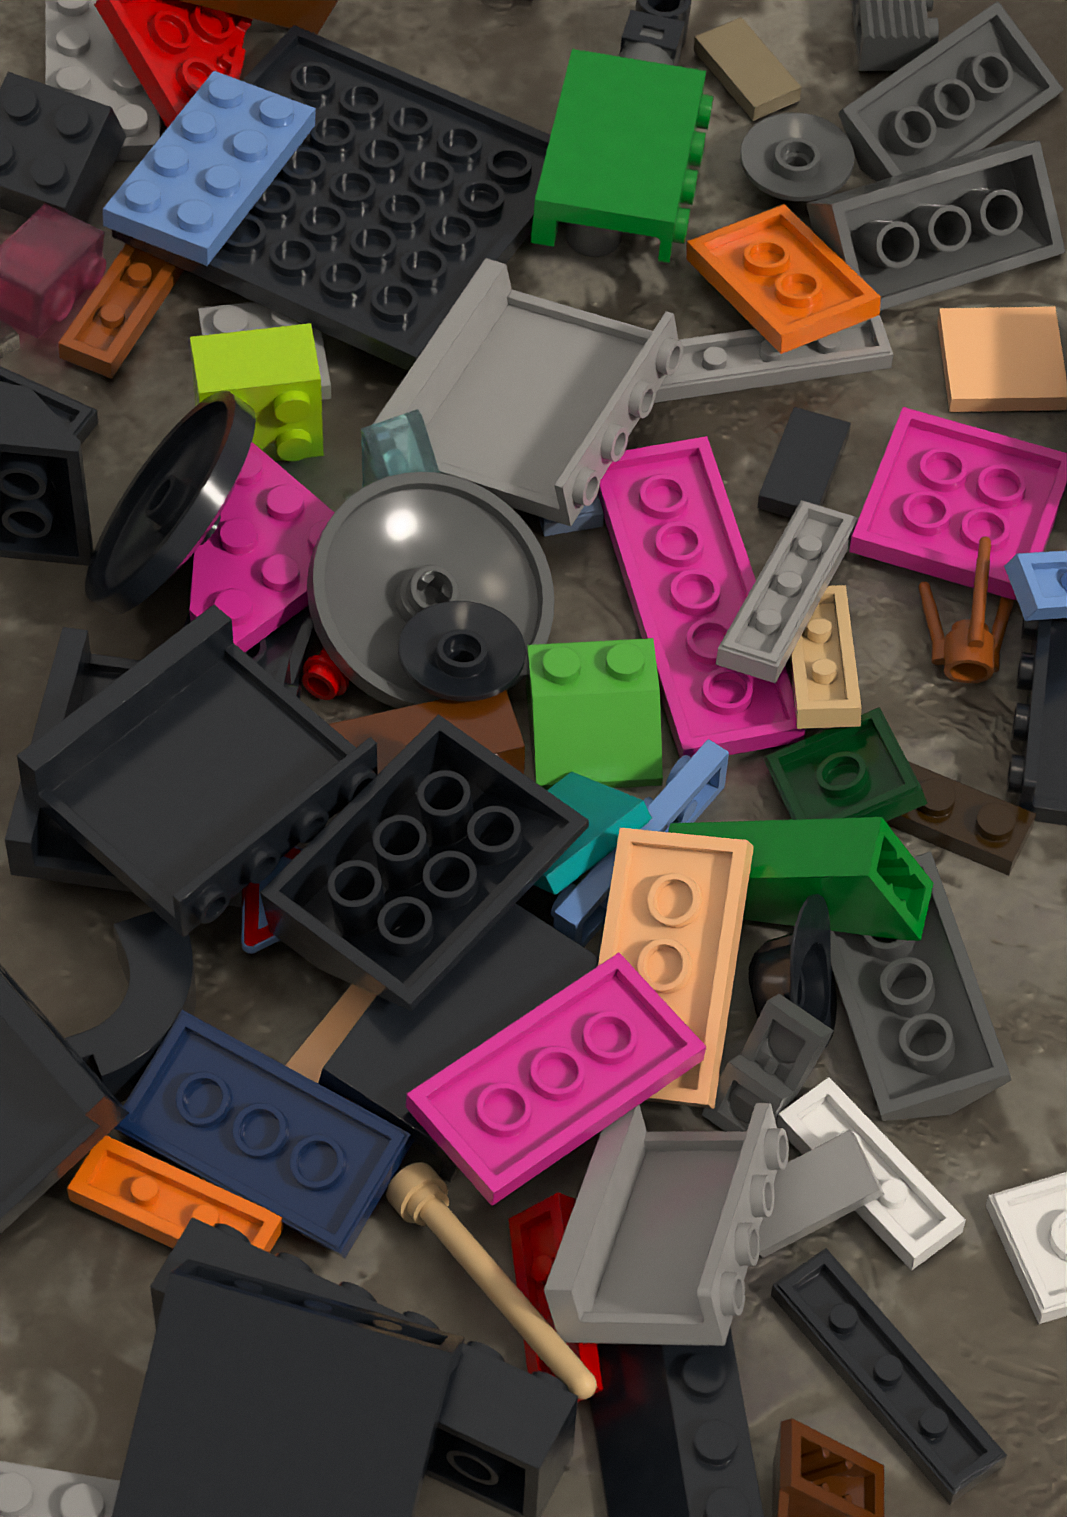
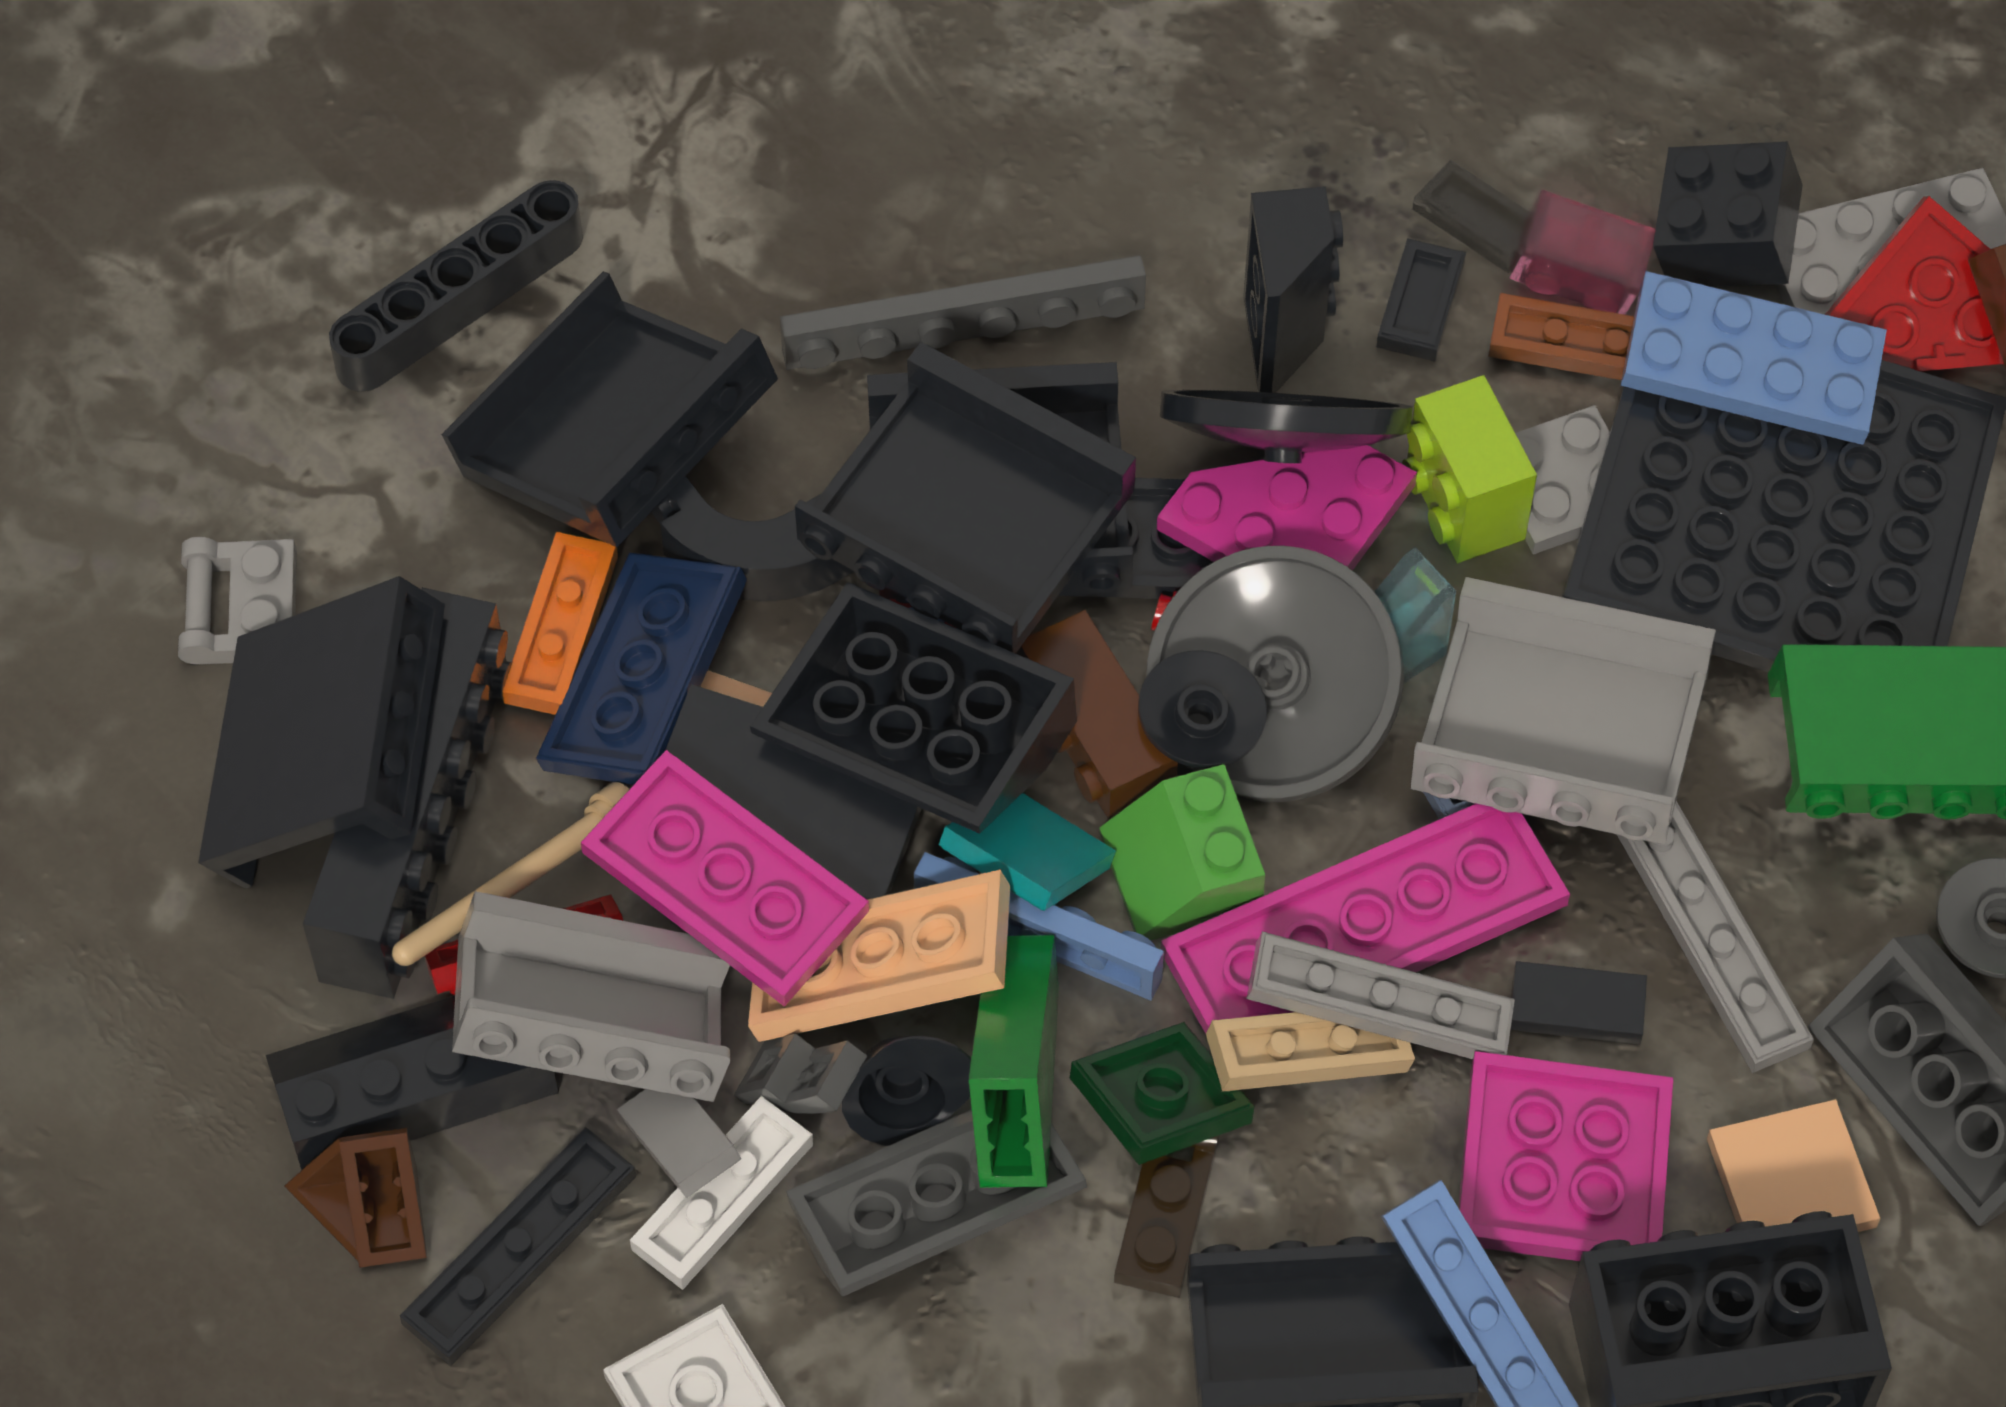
camera: 80 degrees right, 5 degrees up
orange plate [686,204,881,354] -> none
dark orange plant [918,536,1014,684] -> none

